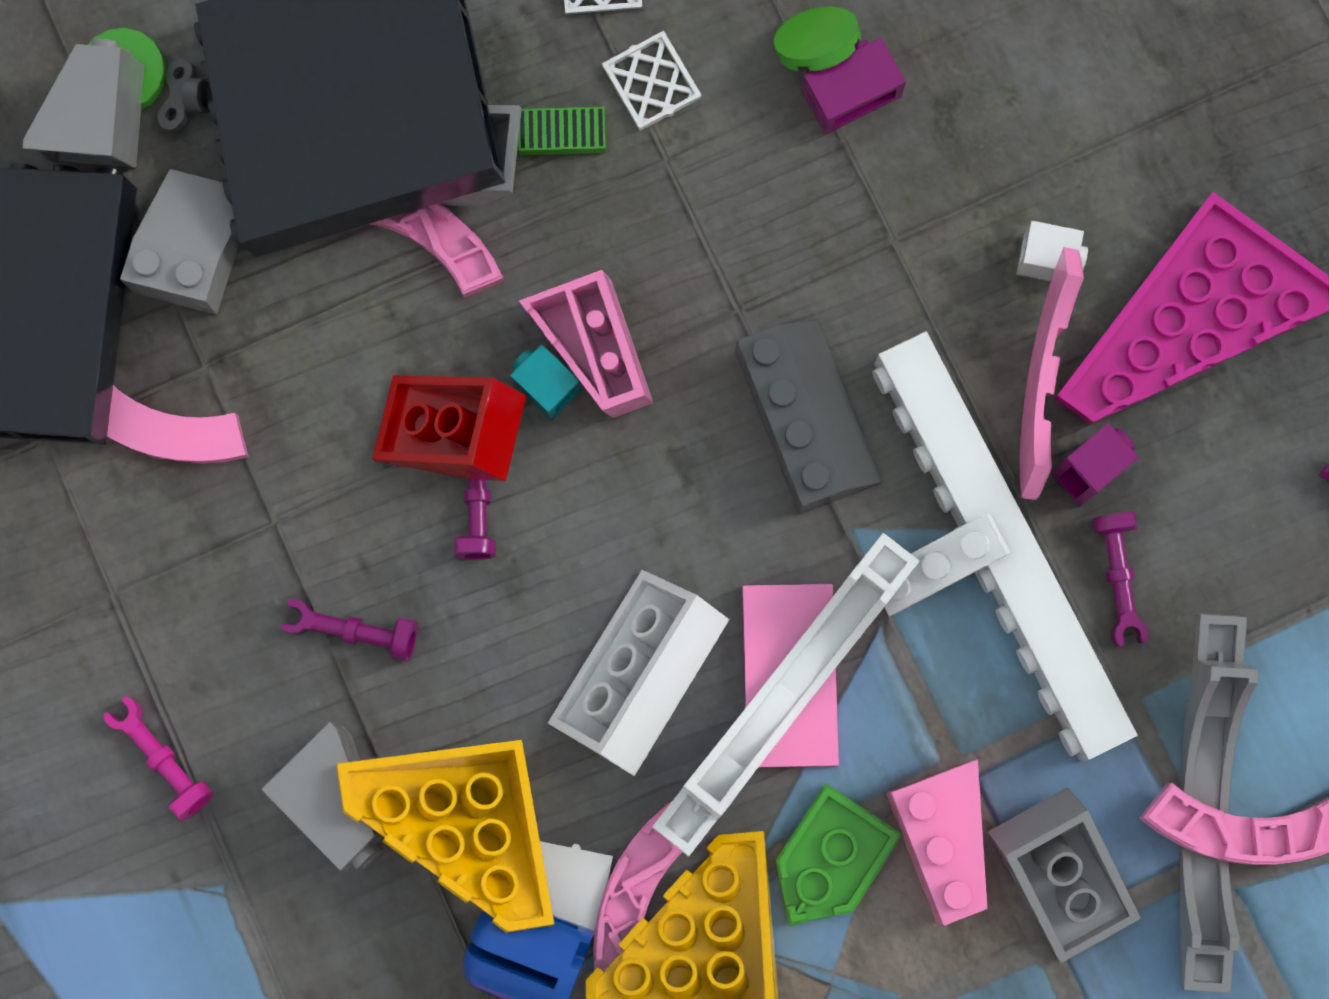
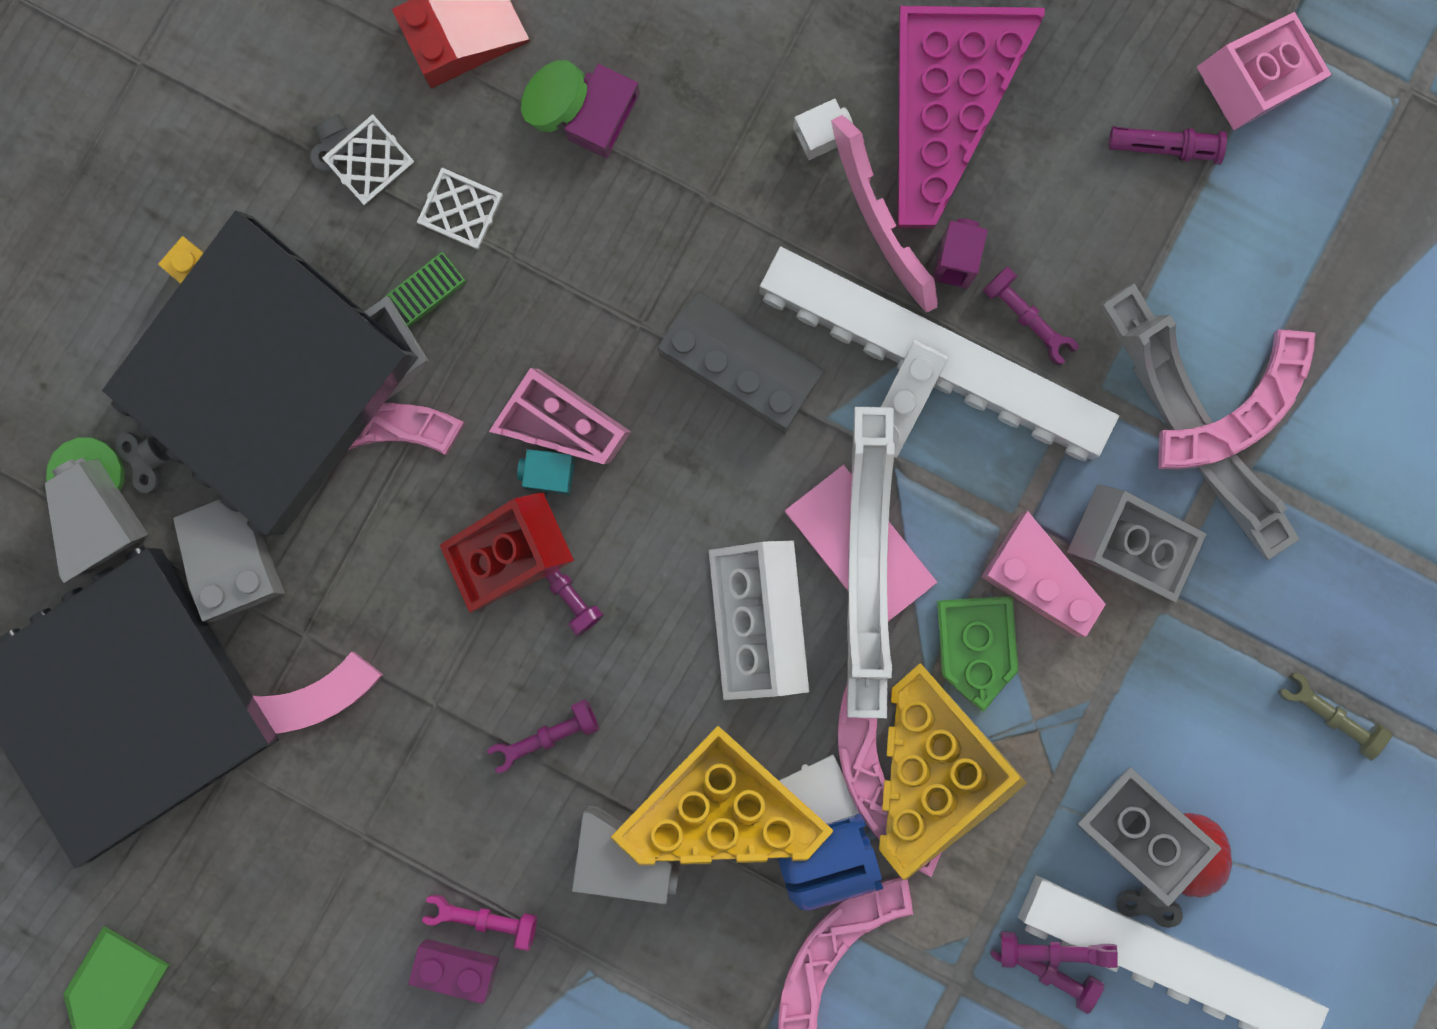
camera: 35 degrees left, 5 degrees up
none -> magenta brick [408,939,500,1004]

